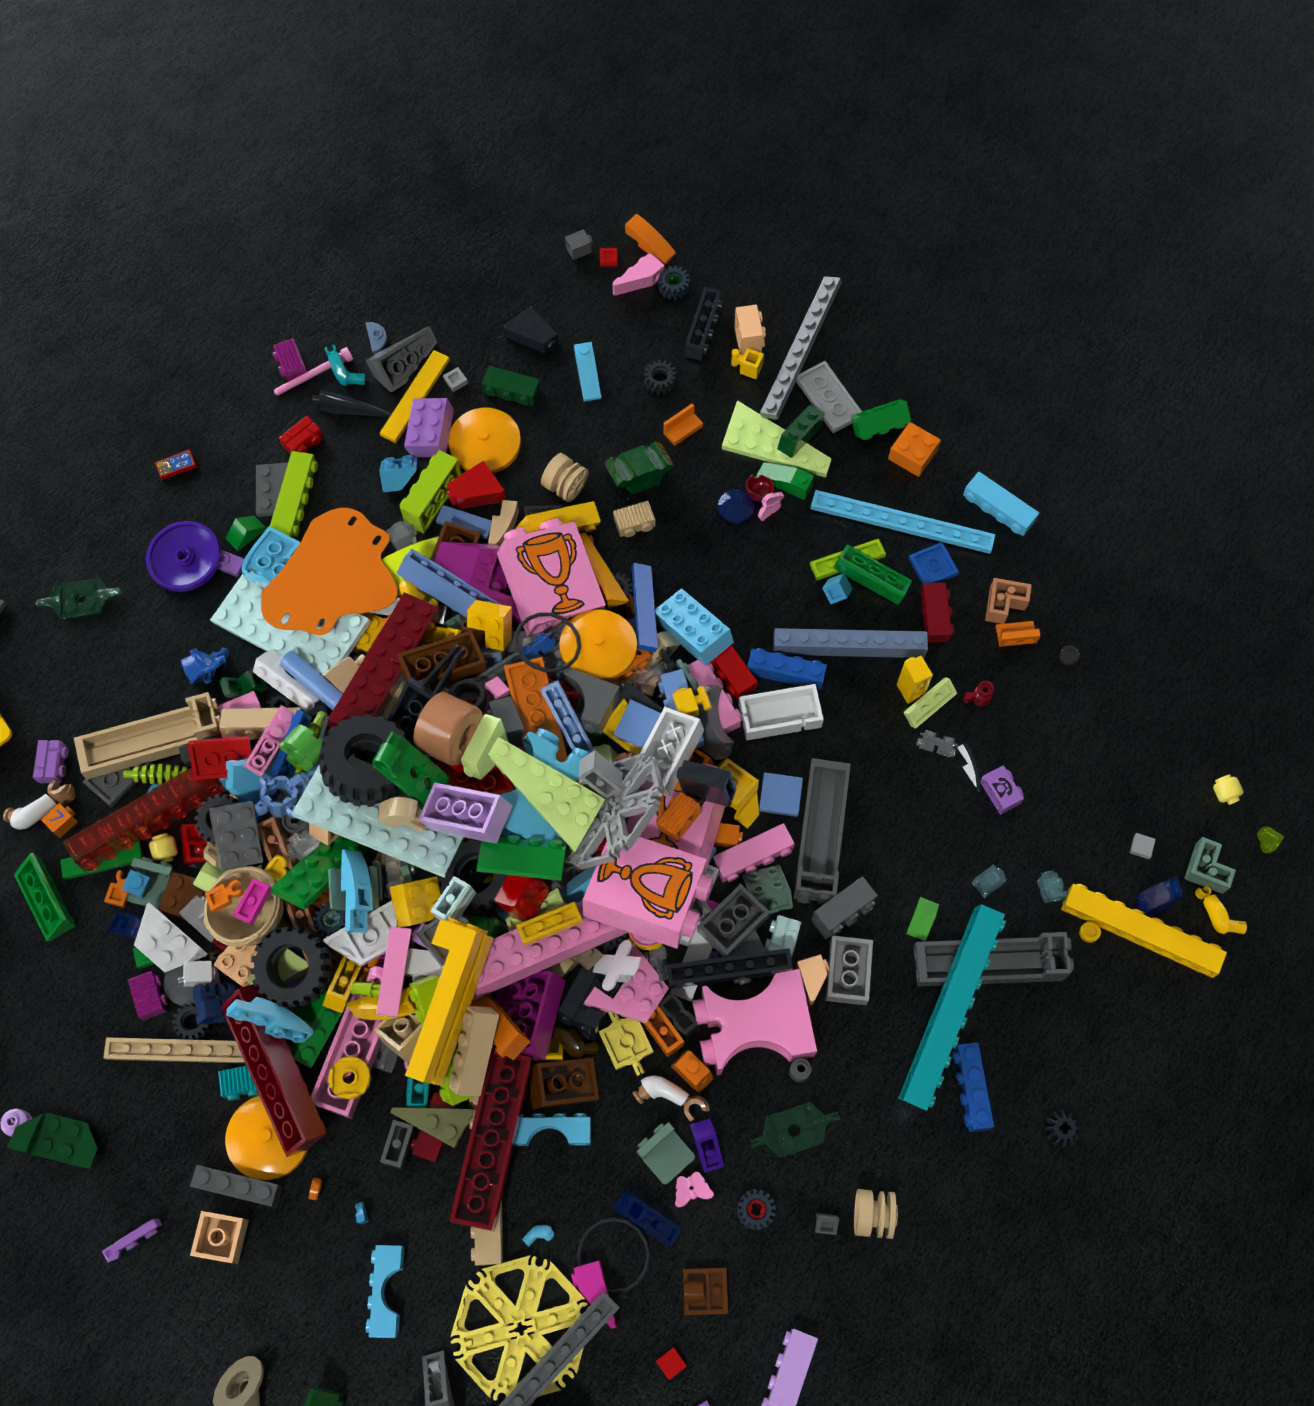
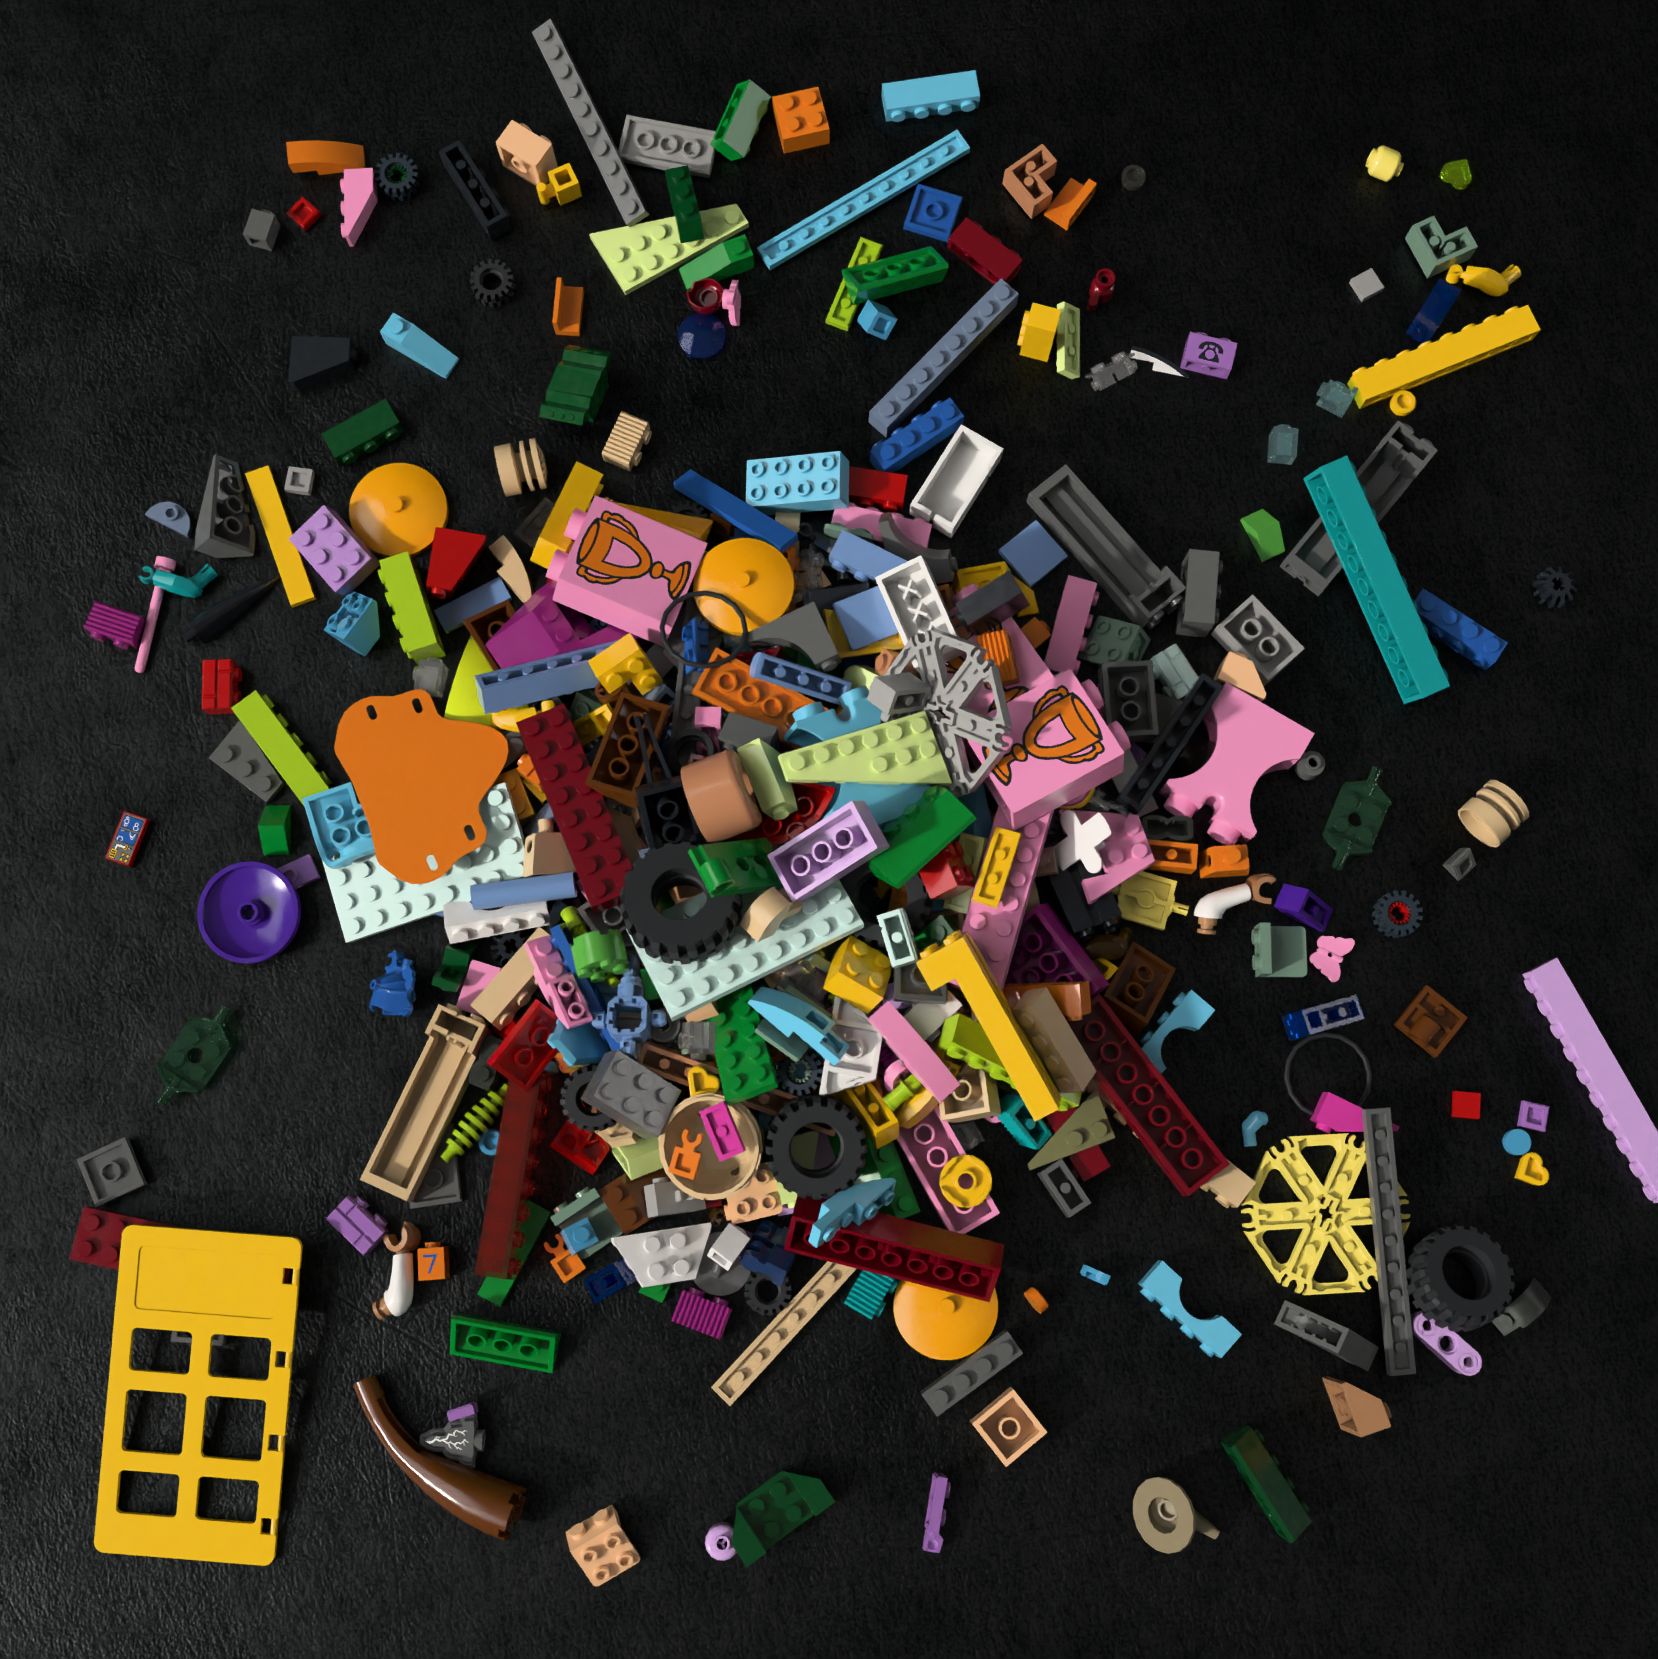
camera: 50 degrees left, 10 degrees up
light yellow head [149,833,178,863] -> none
yellow brick [672,686,712,717] -> none

